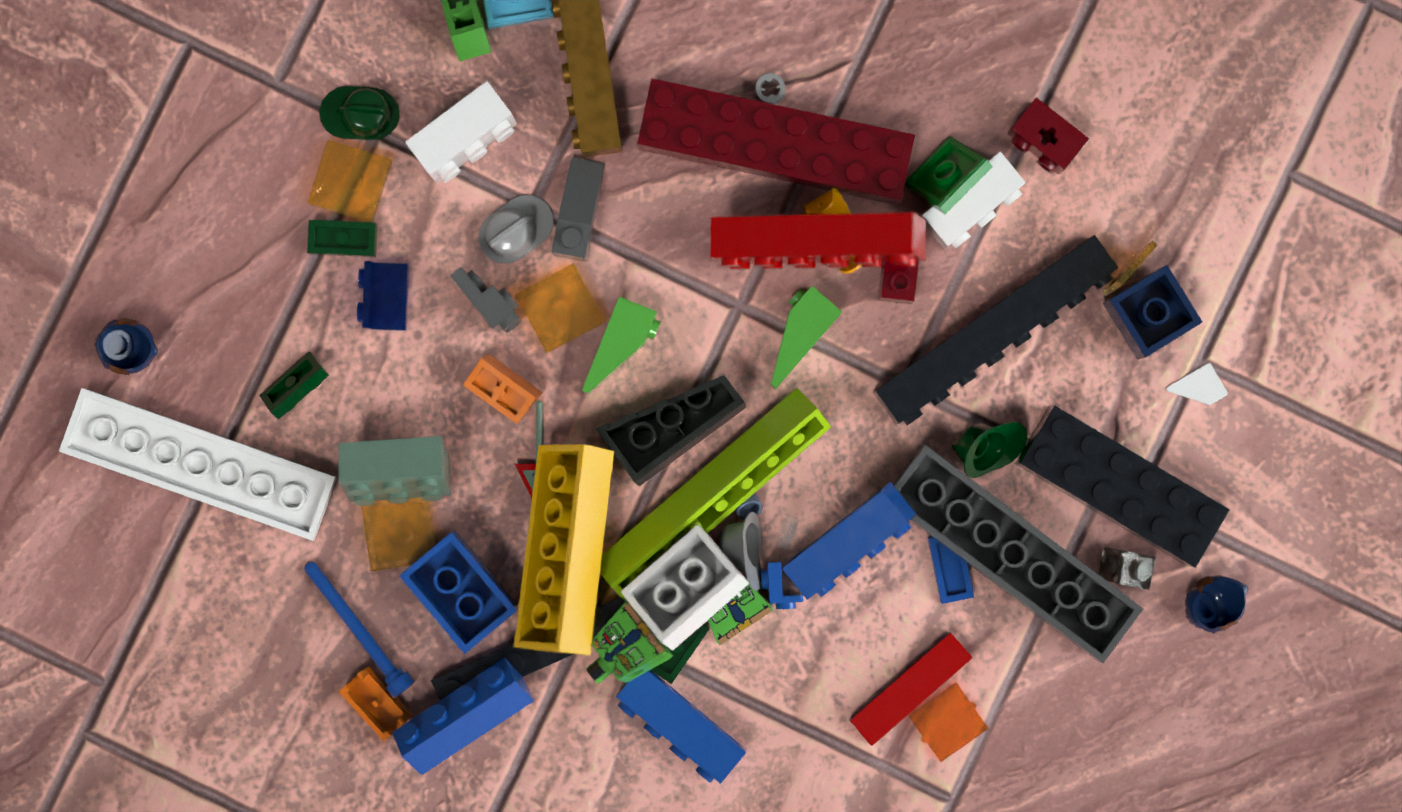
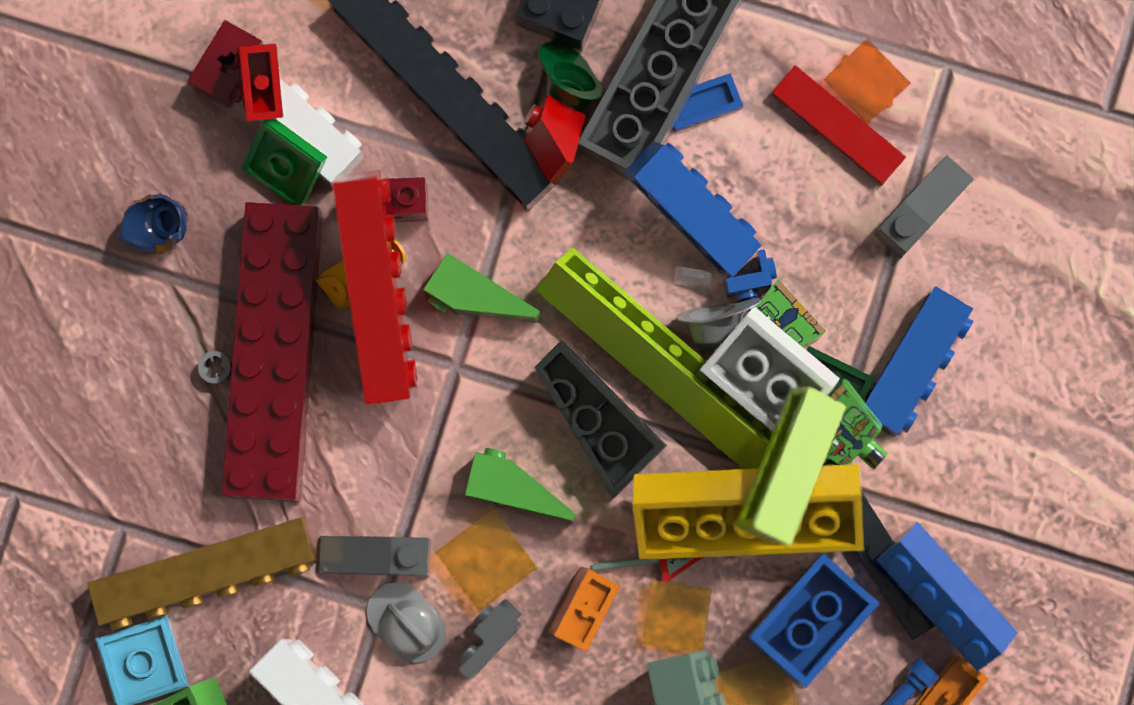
camera: 90 degrees left, 5 degrees down
sand blue hinge [735,493,763,520] -> none
none -> dark blue hair [118,193,188,255]
none -> red slope [236,44,284,121]
none -> red slope [524,95,585,185]
none -> clear yellow piece [642,580,712,652]
none -> brick [735,387,846,546]
none -> dark grey slope [874,155,974,259]

